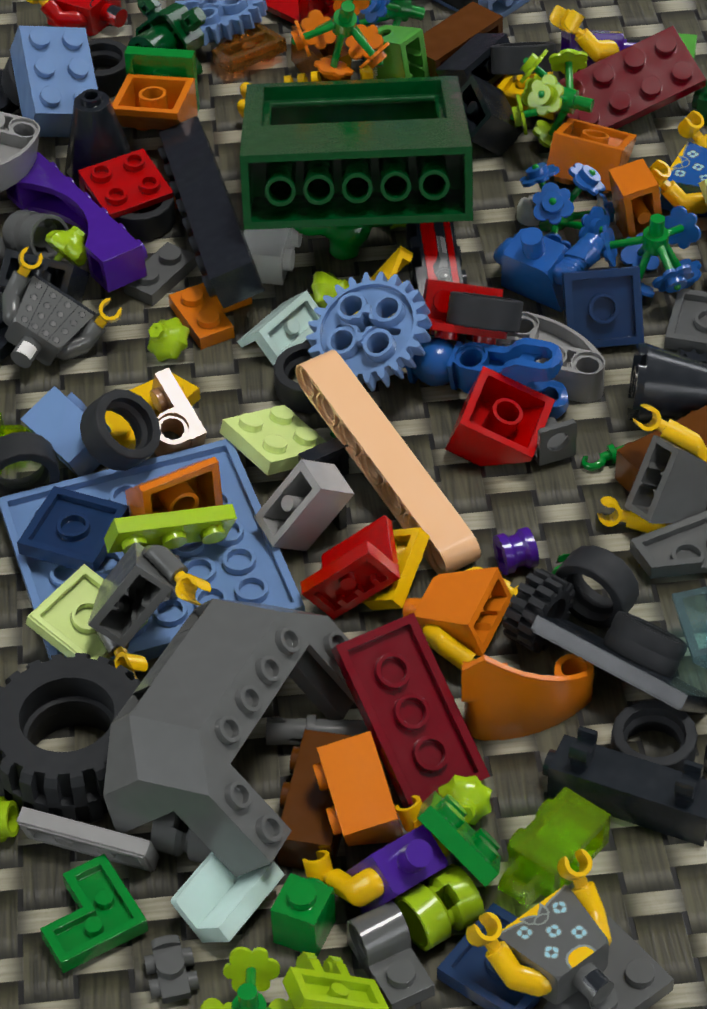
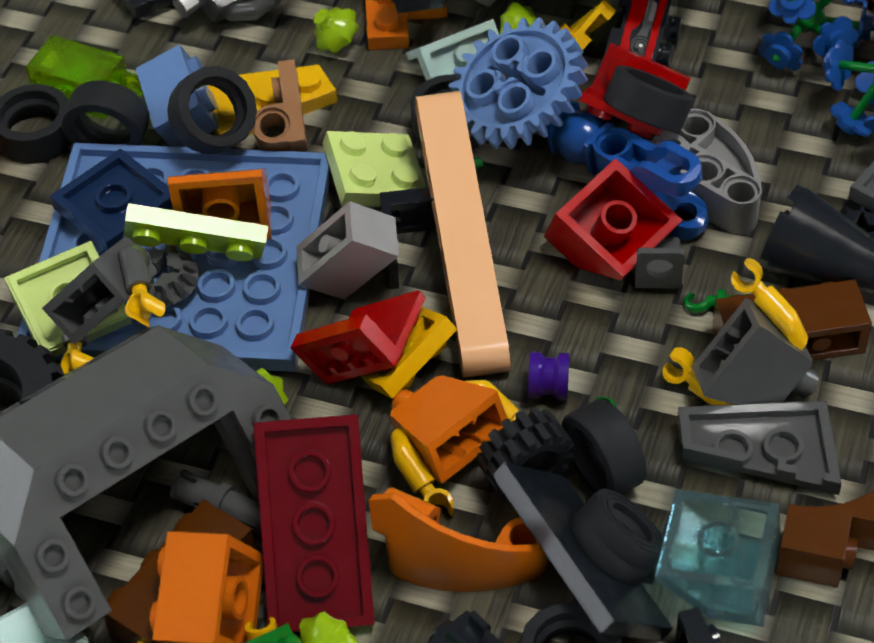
camera: 25 degrees right, 5 degrees up
blue torso [493,227,605,312] -> none
dark blue plate [561,266,645,348] -> none

